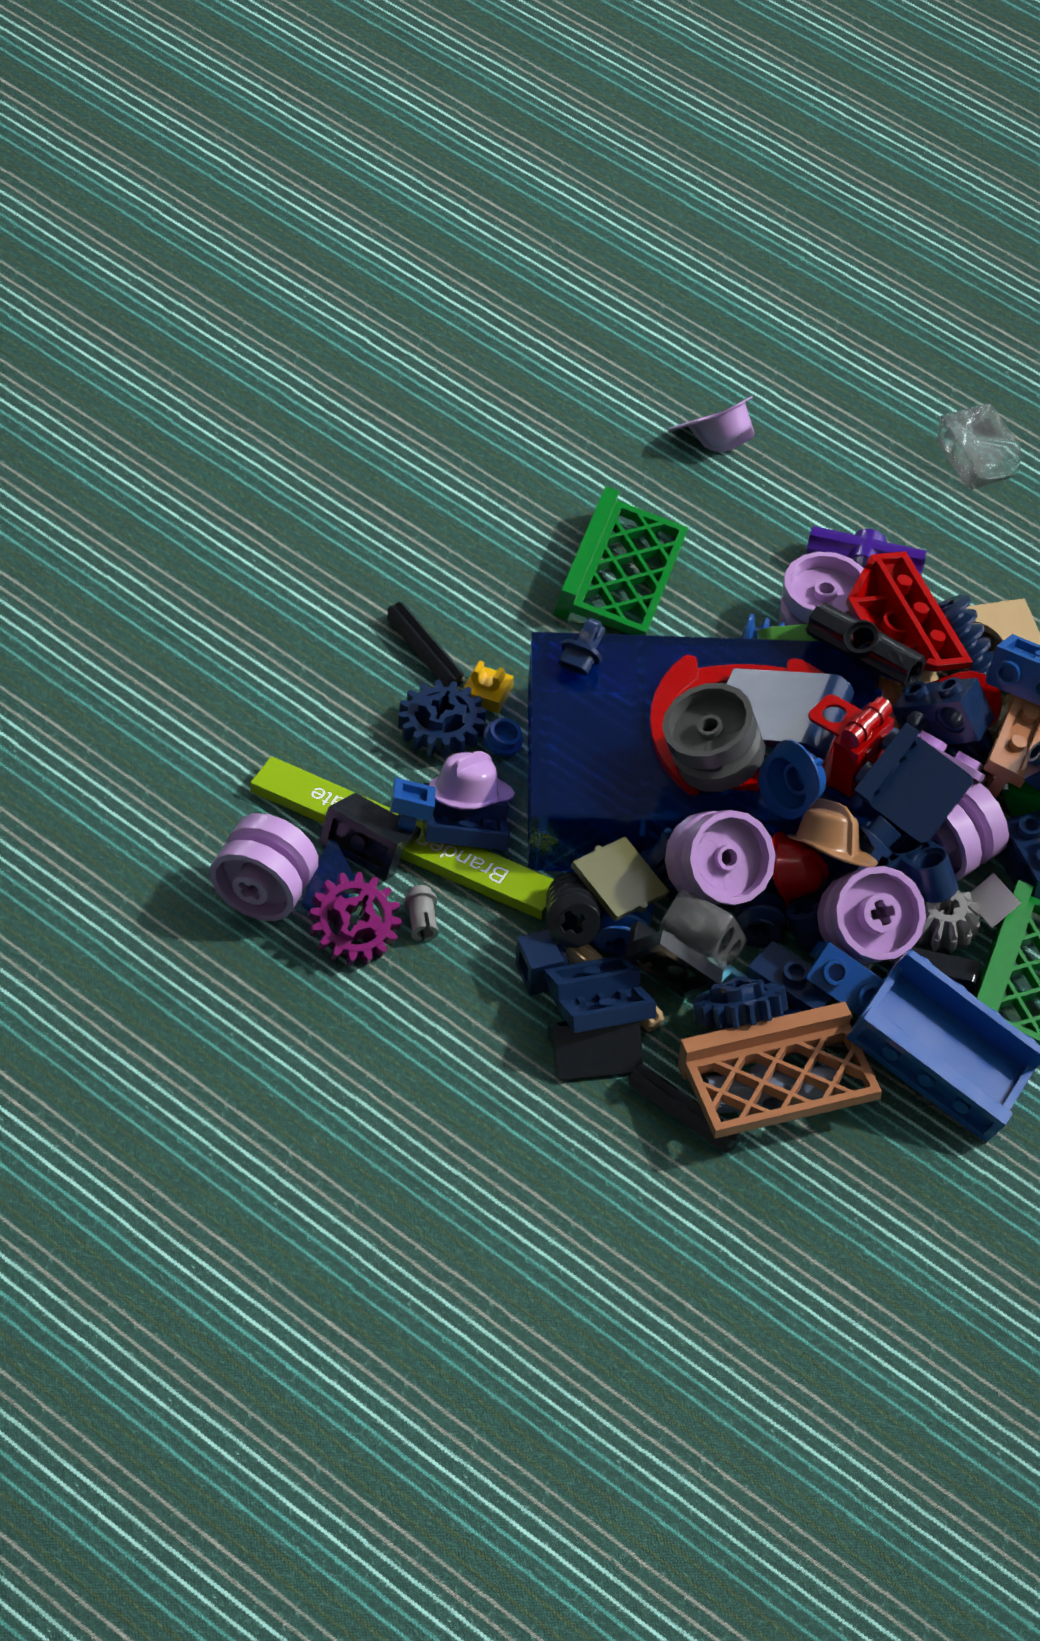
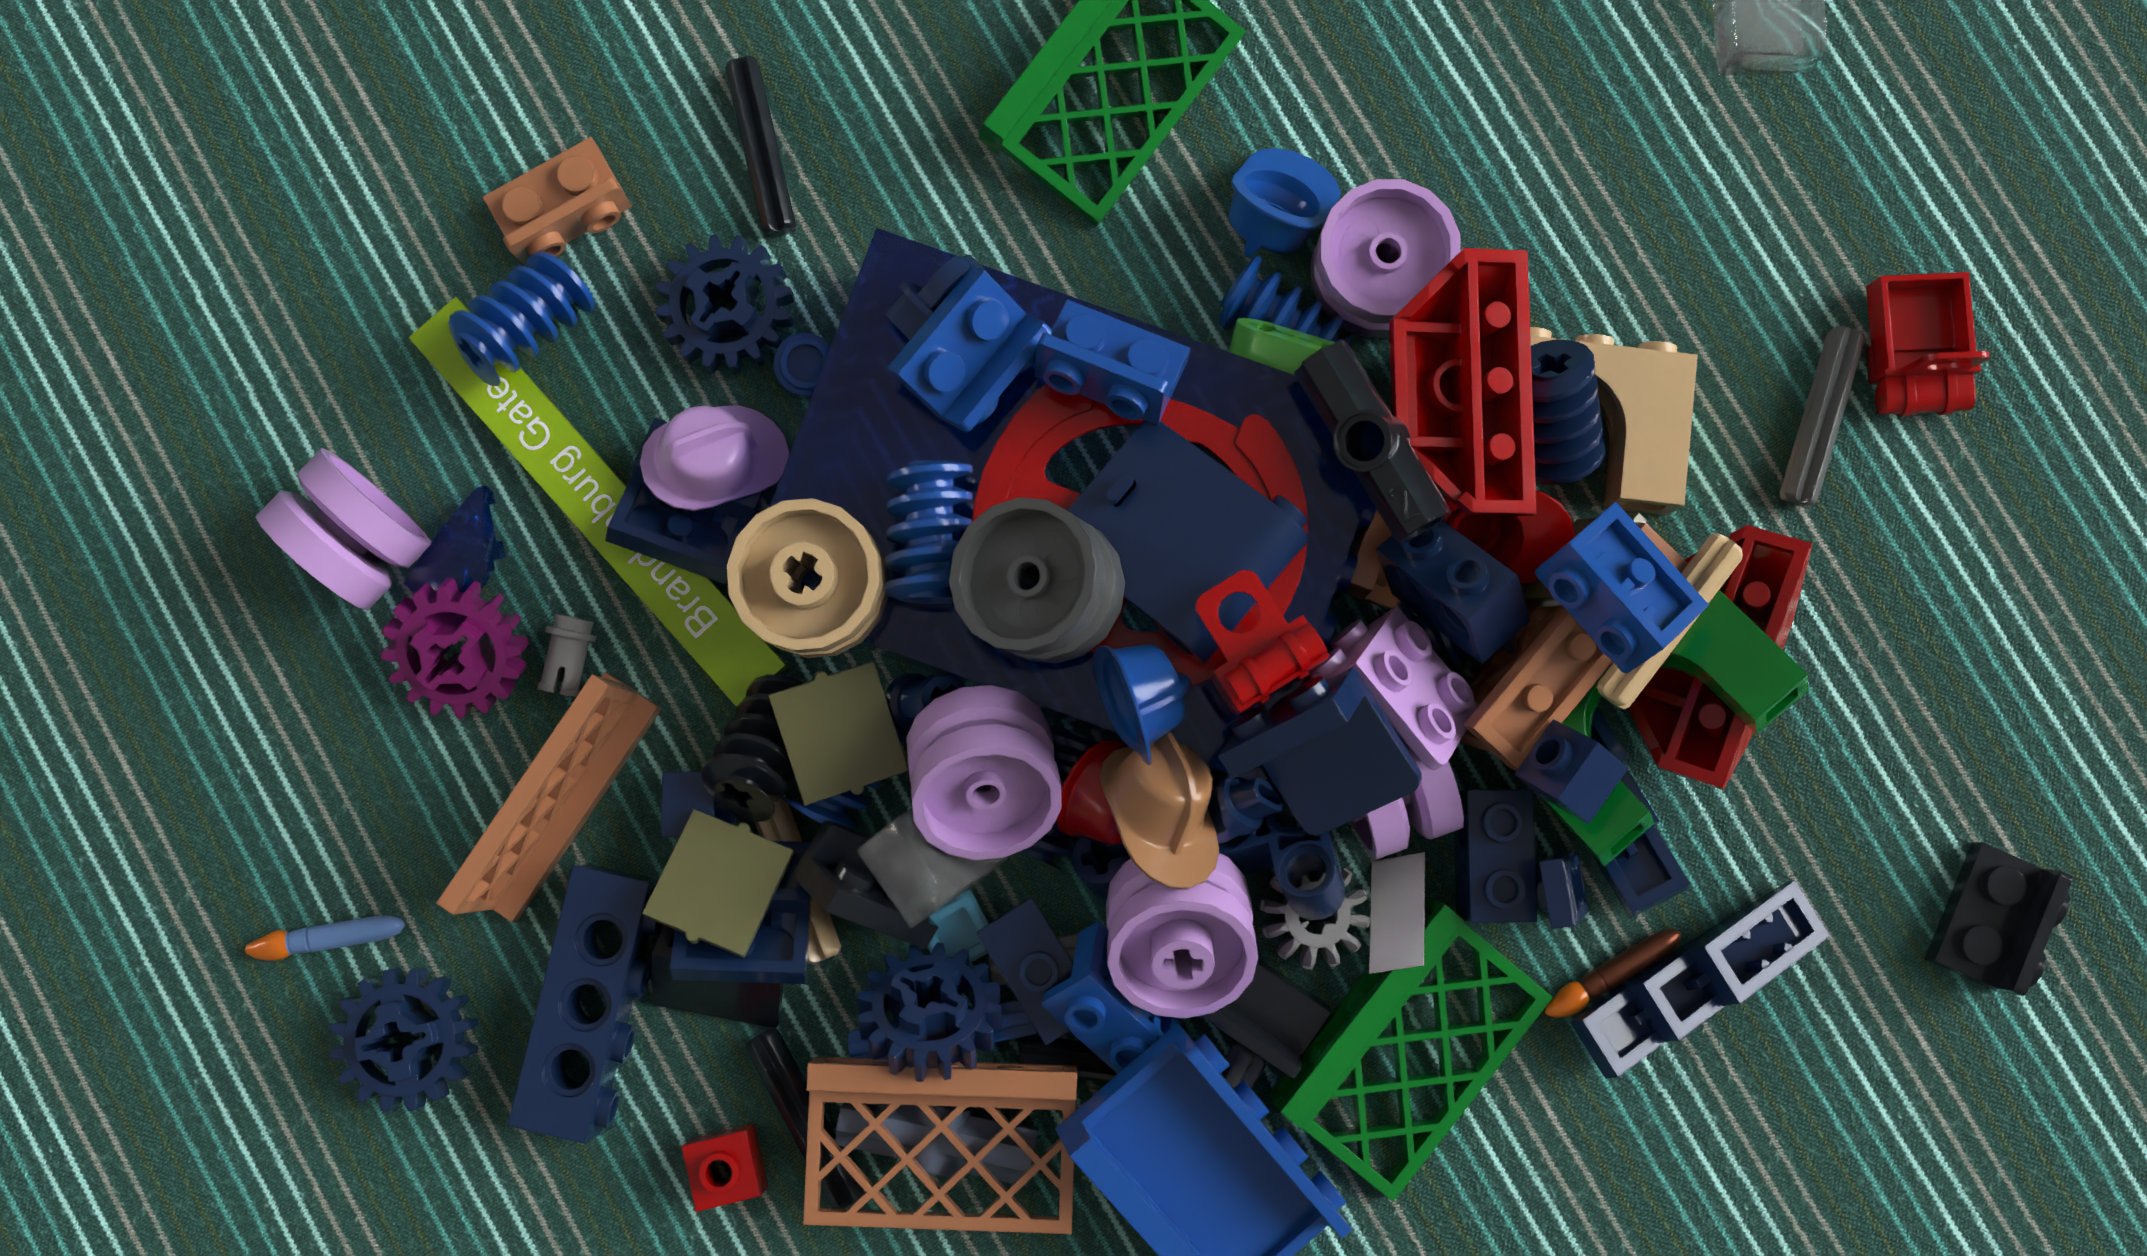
camera: 25 degrees right, 35 degrees up
black panel [319,793,421,880] -> none
blue tile [390,777,436,832] -> none
yellow tile [462,661,514,714] -> none
dark purple piece [806,526,927,577] -> none
none -> medium blue piece [245,915,405,961]
none -> dark blue gear [329,967,479,1112]
none -> nougat fence [436,672,662,922]
none -> blue piece [448,251,595,386]
none -> nougat bracket [483,137,632,266]
none -> dark blue brick [507,864,662,1144]
none -> olive piece [642,809,794,958]
none -> red plate [681,1123,769,1212]
none -> tan wheel [727,498,889,658]
none -> blue piece [884,460,973,604]
none -> blue bracket [887,266,1052,432]
none -> blue bracket [1034,299,1191,425]
none -> blue piece [1228,148,1341,259]

